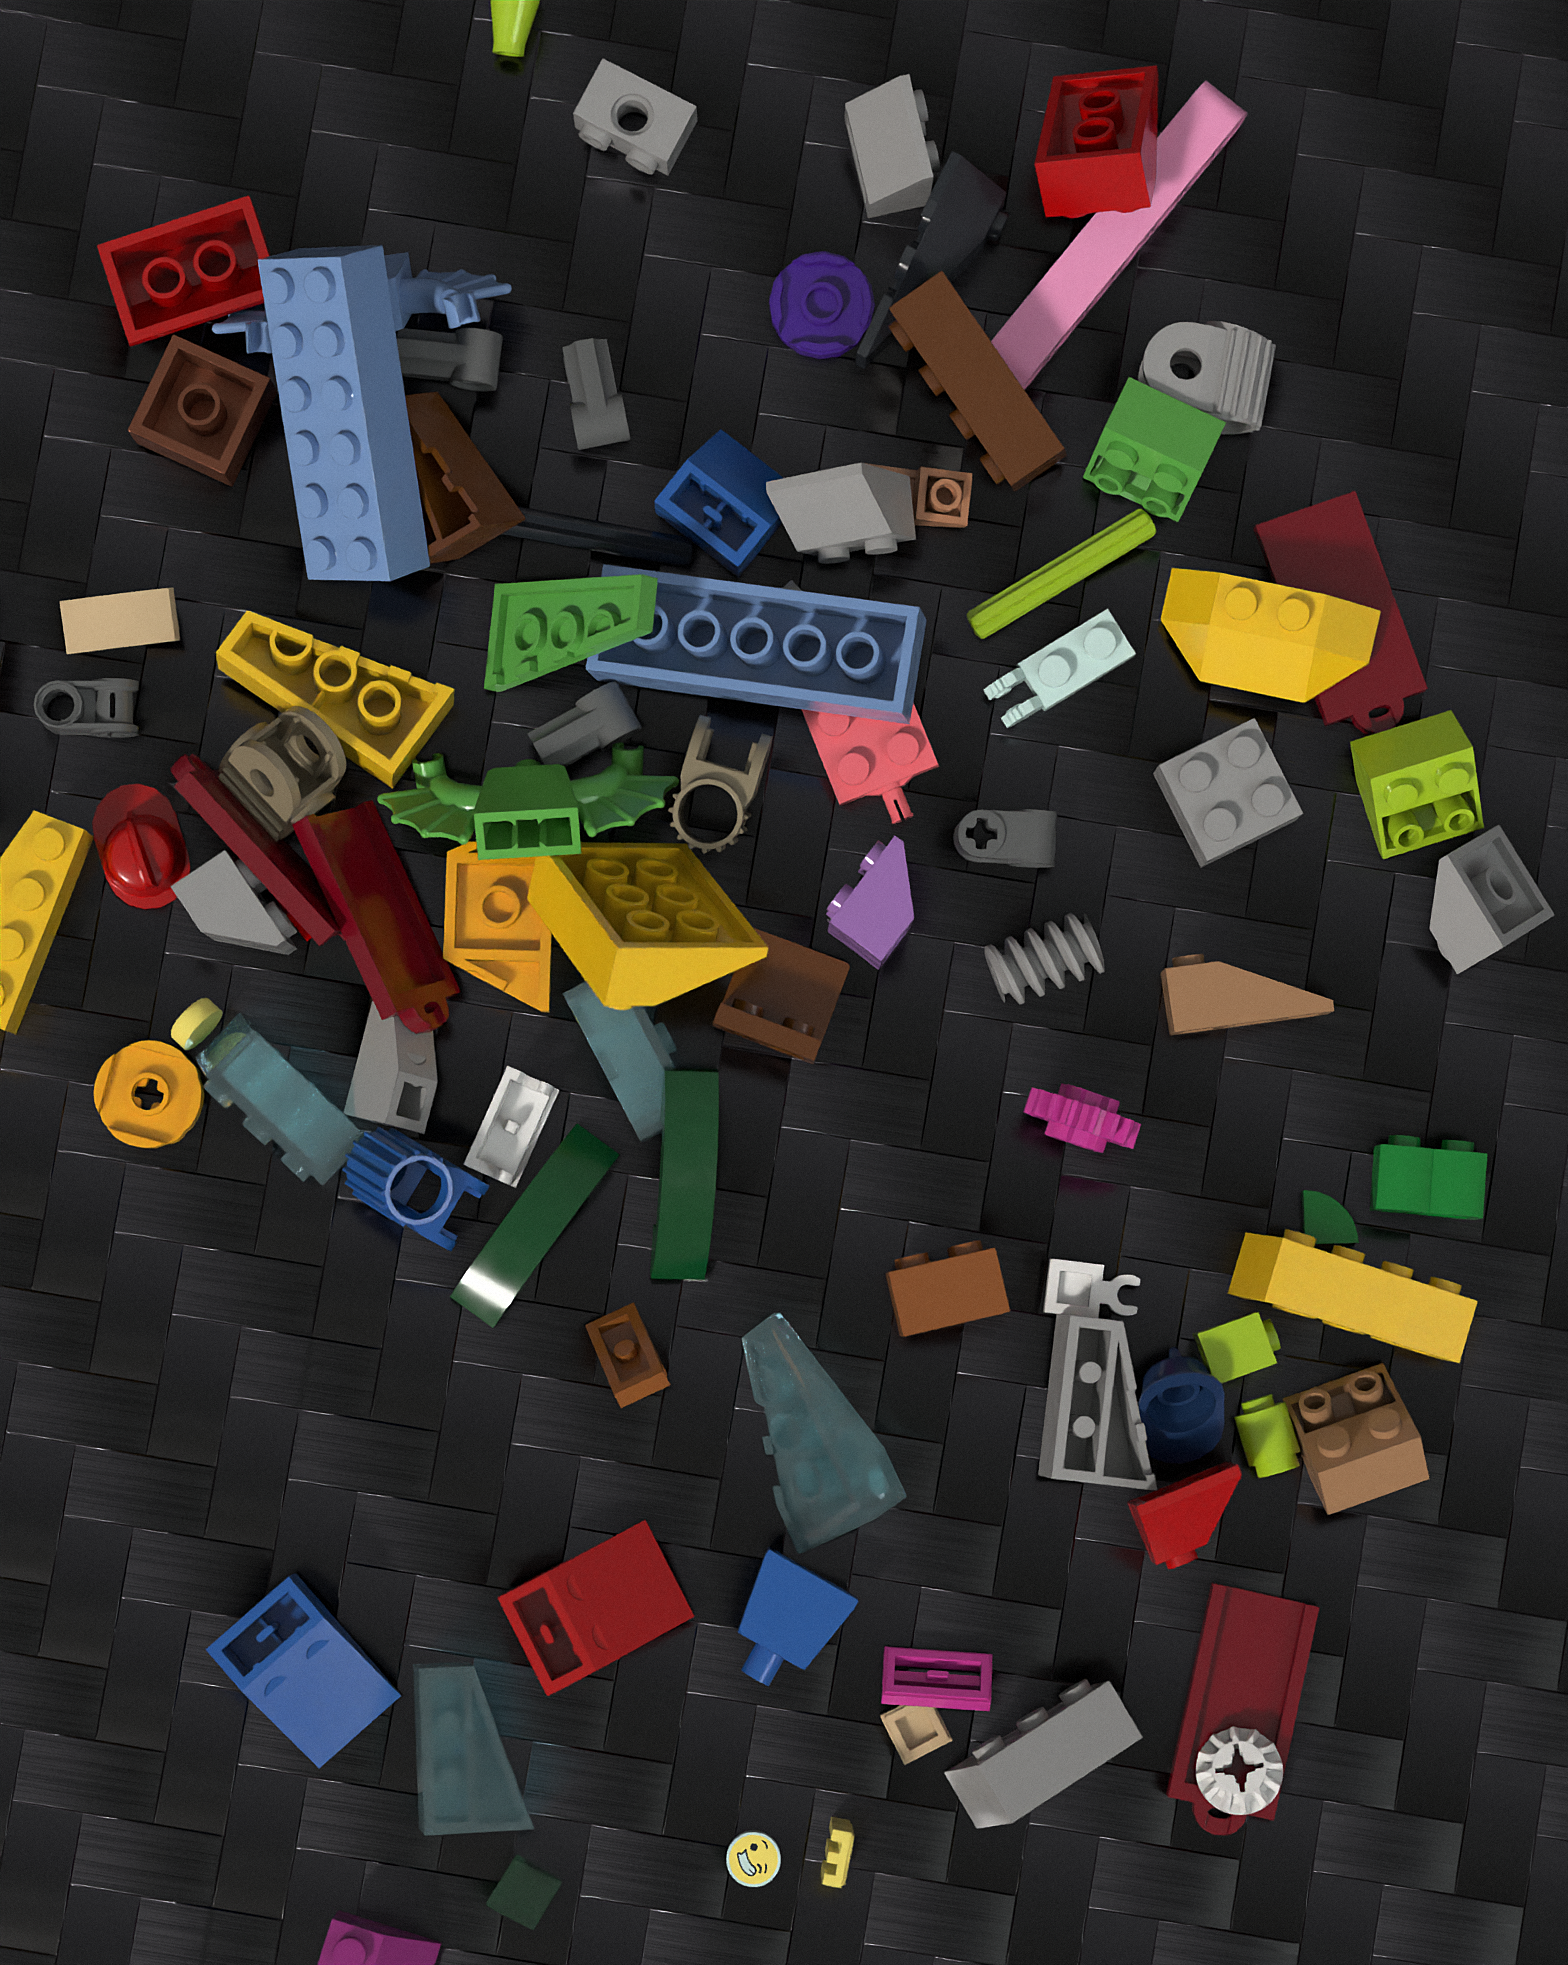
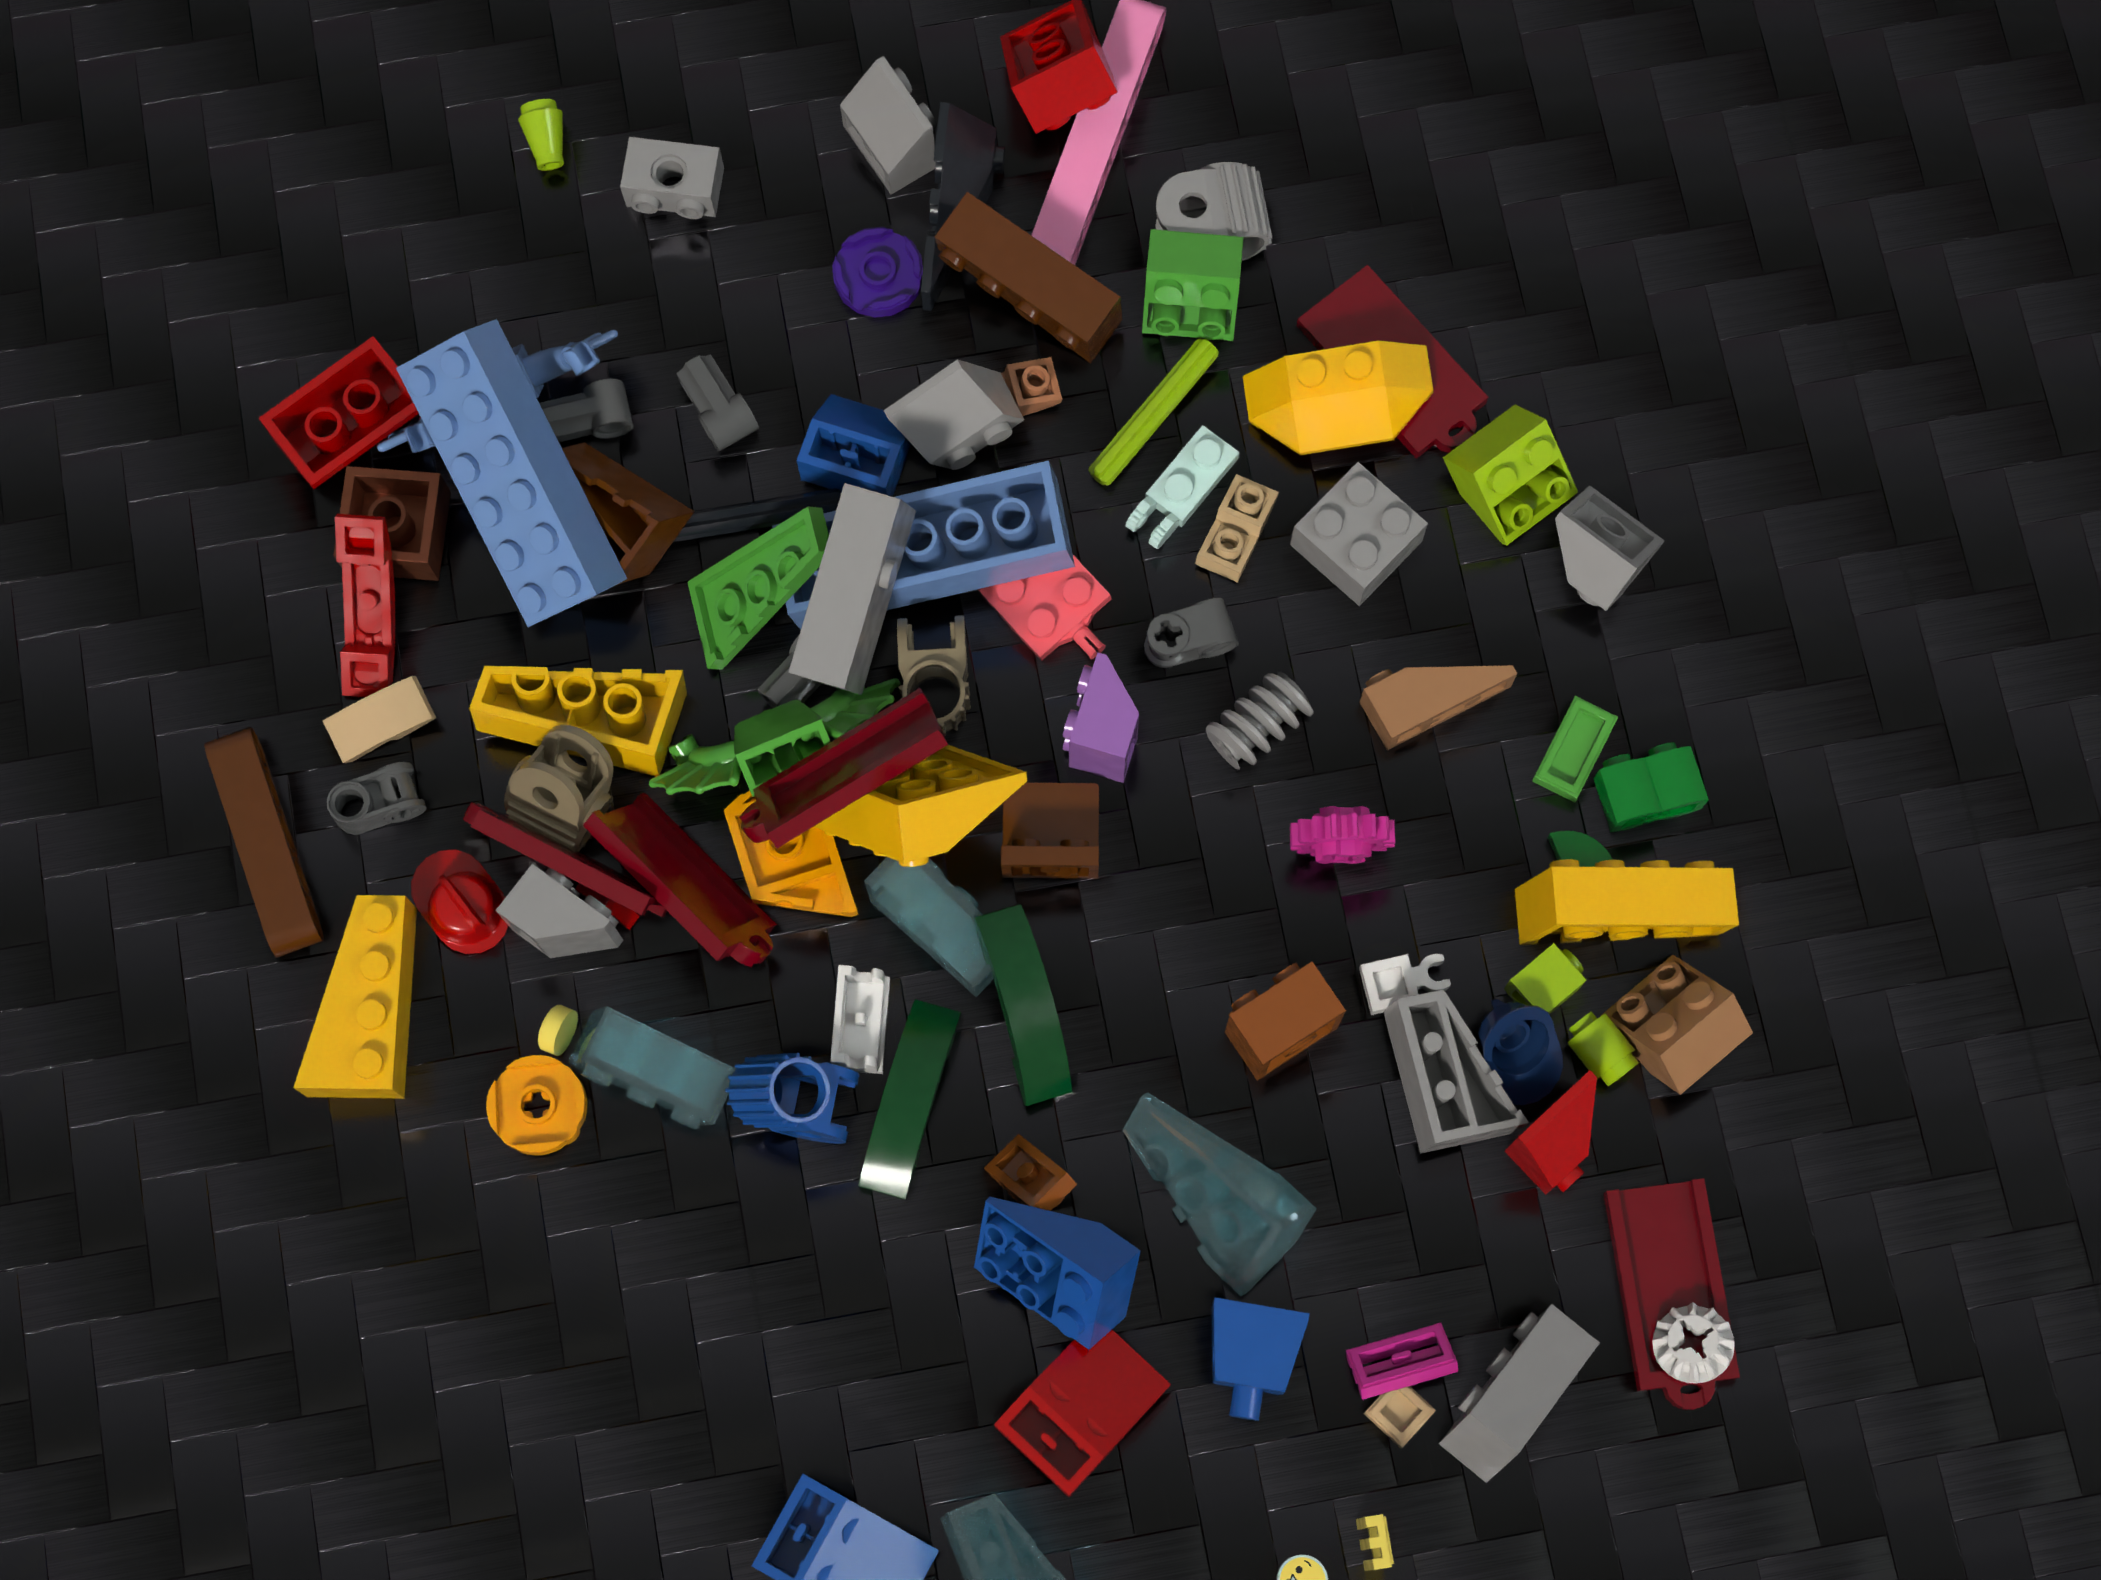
camera: 15 degrees left, 10 degrees down
light grey slope [343,1001,438,1134] -> none
none -> red slope [335,514,395,697]
none -> dark red piece [740,688,948,848]
none -> light grey brick [788,483,916,695]
none -> blue slope [974,1197,1141,1350]
none -> tan slope [1195,474,1279,583]
none -> bright green tile [1532,696,1618,802]

